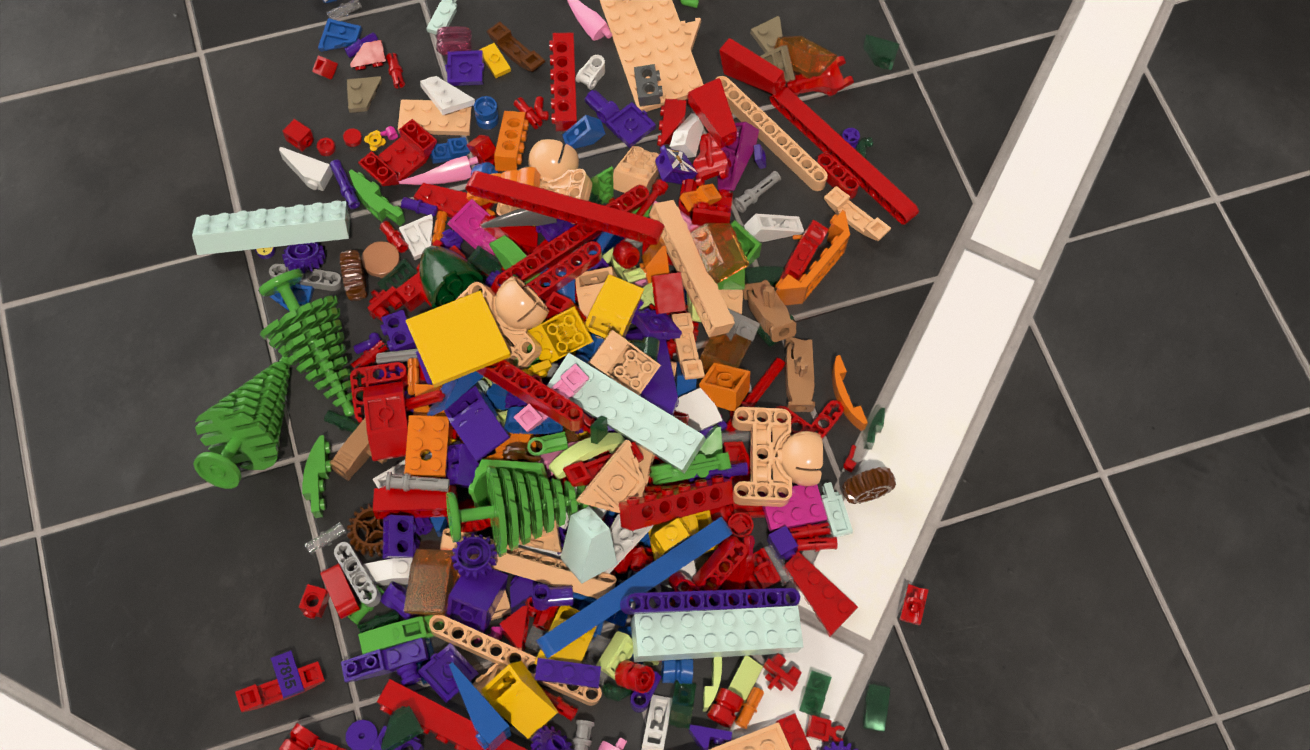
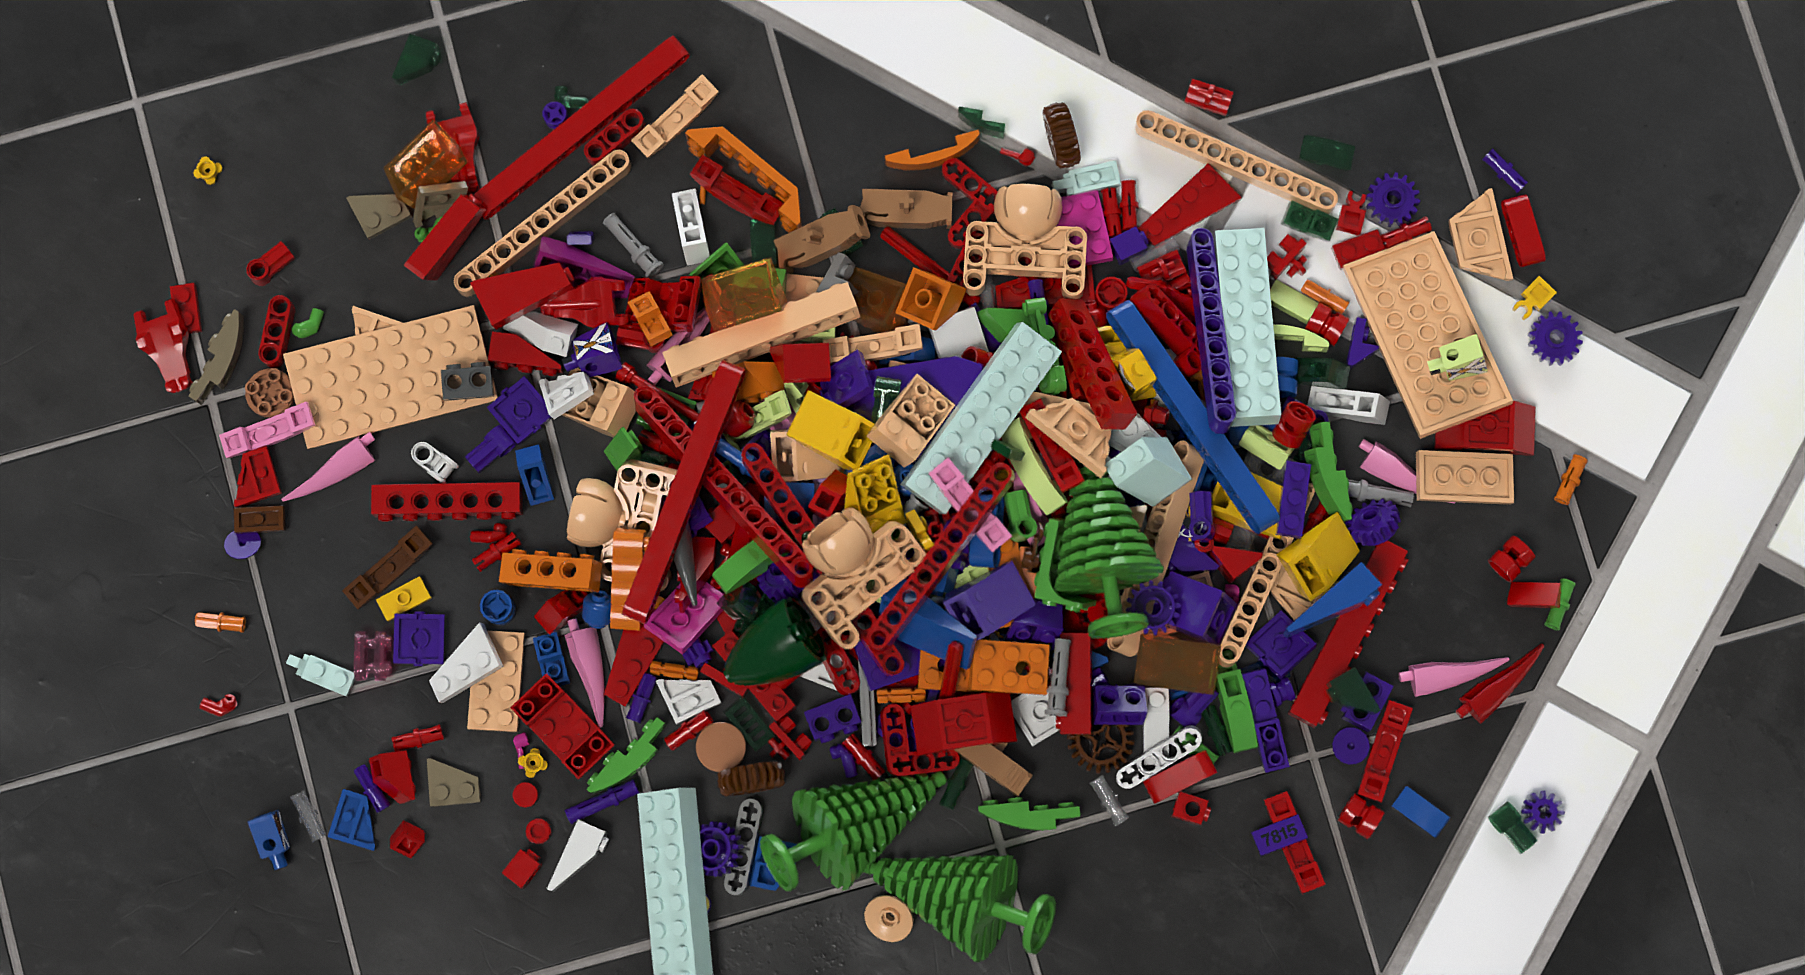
camera: 80 degrees left, 15 degrees up
yellow tile [405,291,511,388] -> none
none -> white wing [539,372,594,419]
none -> light nougat dish [865,895,913,942]
none -> light nougat beam [1135,110,1338,215]
none -> bright green slope [1304,422,1352,522]

